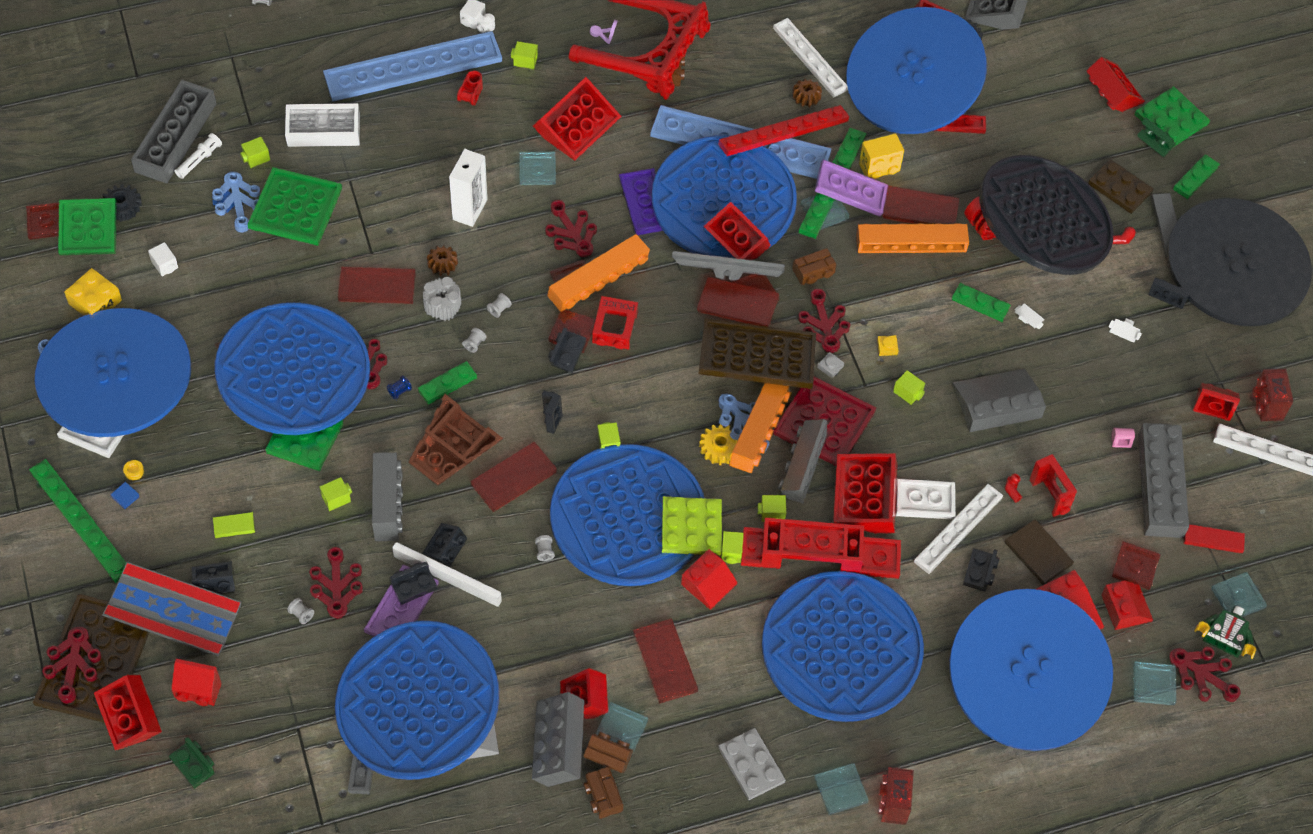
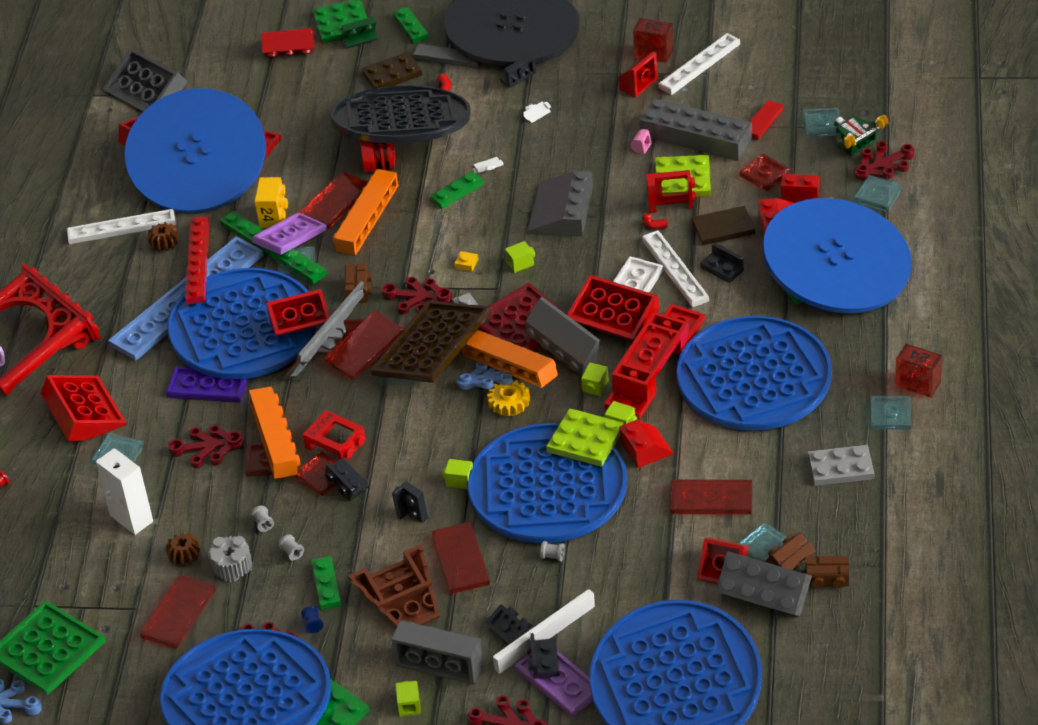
camera: 60 degrees left, 15 degrees down
none -> lime plate [655,155,711,197]

